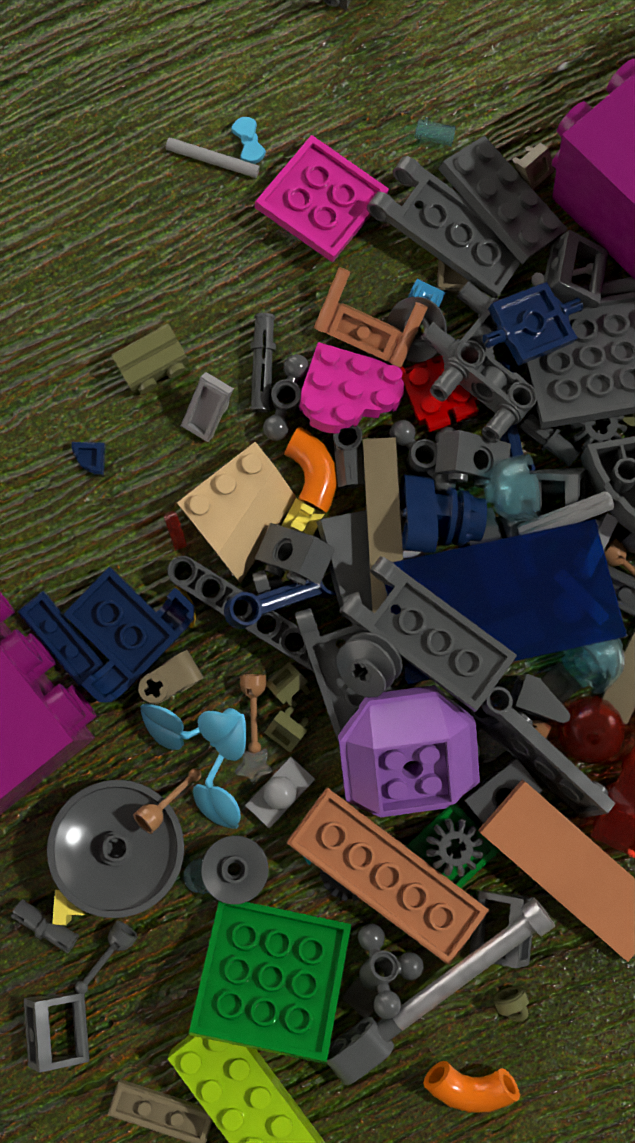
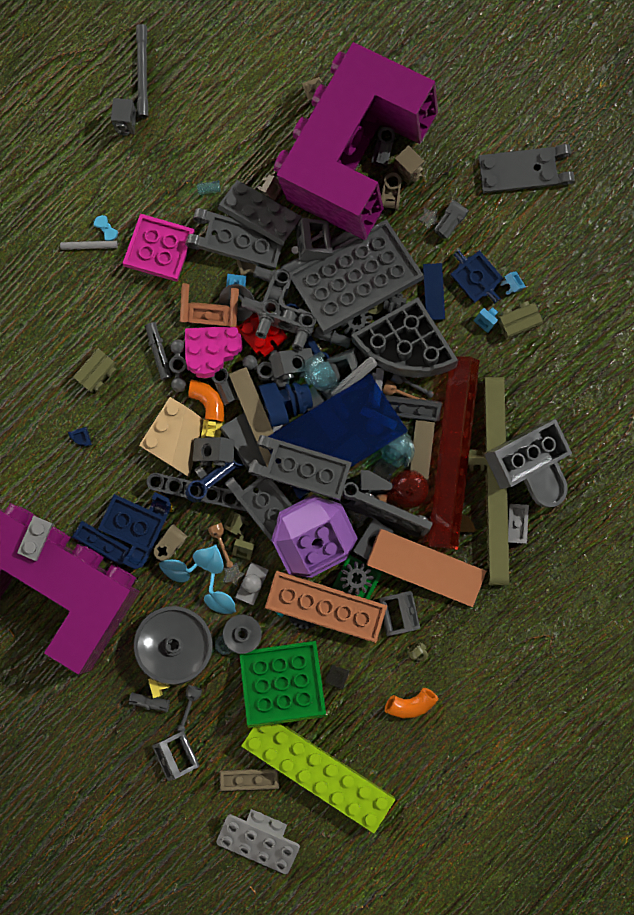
camera: 20 degrees left, 0 degrees up
medium nougat hinge [133,768,201,834] -> none
clear red tile [163,510,187,551] -> none
light grey tile [181,372,234,442] -> none
piece [326,898,555,1085] -> none
dark grey piece [337,632,403,698] -> none
dark grey piece [358,924,423,1019] -> none
dark blue plate [482,282,583,366] -> none

